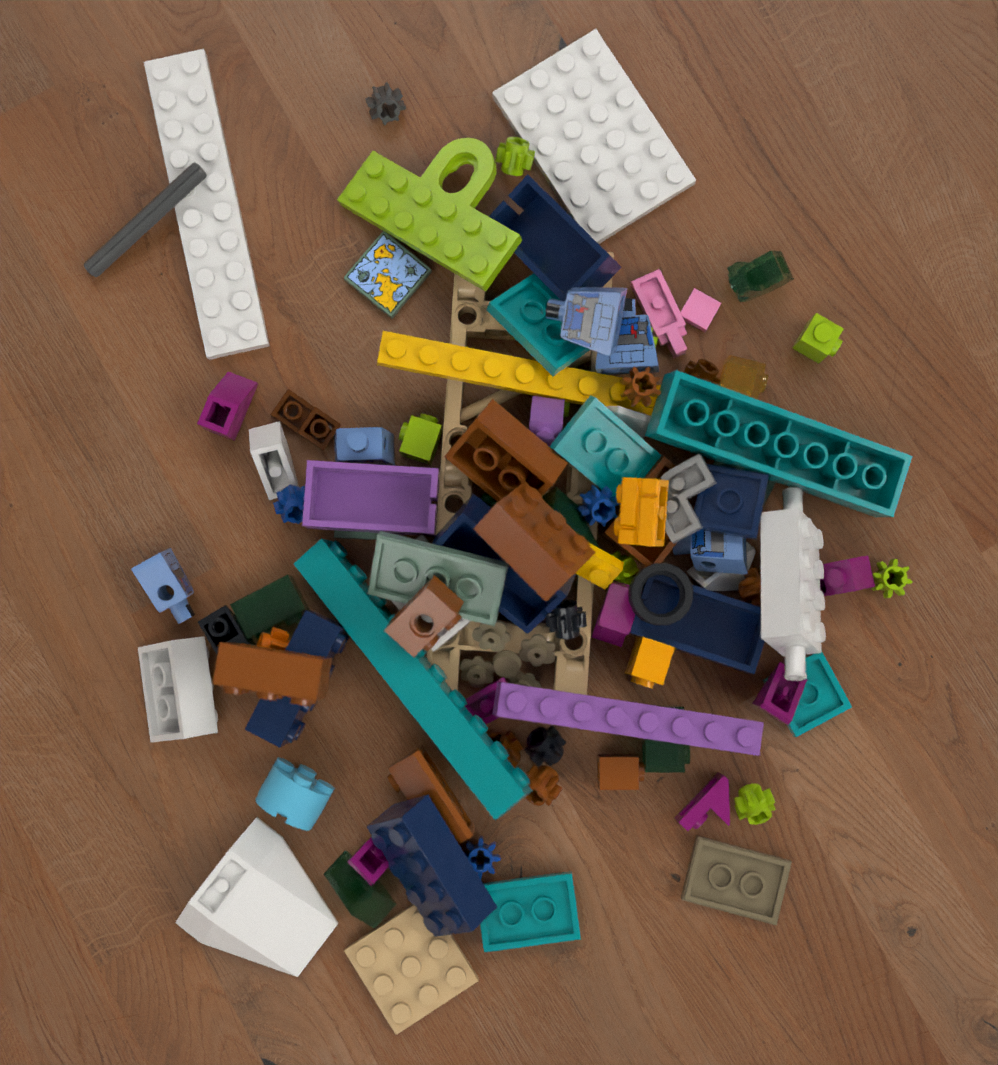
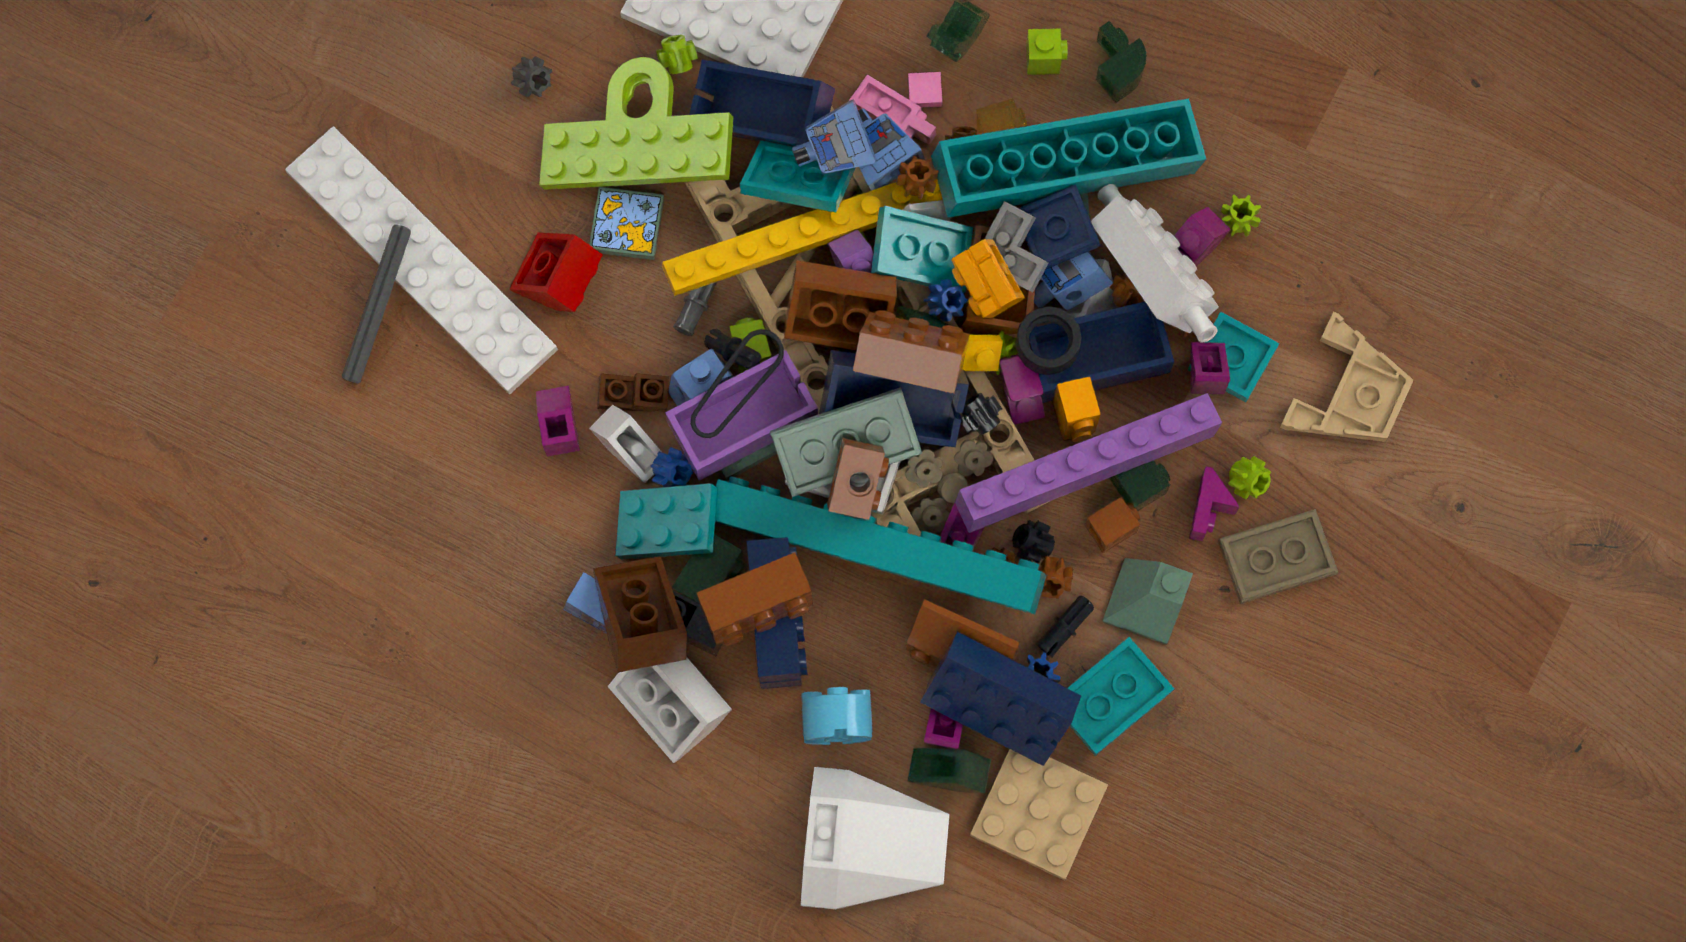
camera: 30 degrees left, 10 degrees down
none -> red slope [510,232,603,312]
none -> reddish brown slope [593,556,687,673]
none -> teal plate [615,484,717,560]
none -> dark grey axle [673,282,717,336]
none -> black piece [690,329,784,438]
none -> black axle [704,329,761,369]
none -> black axle [1036,595,1094,658]
none -> clear green brick [1096,21,1147,103]
none -> sand green slope [1102,558,1193,645]
none -> tan wing [1280,311,1413,442]

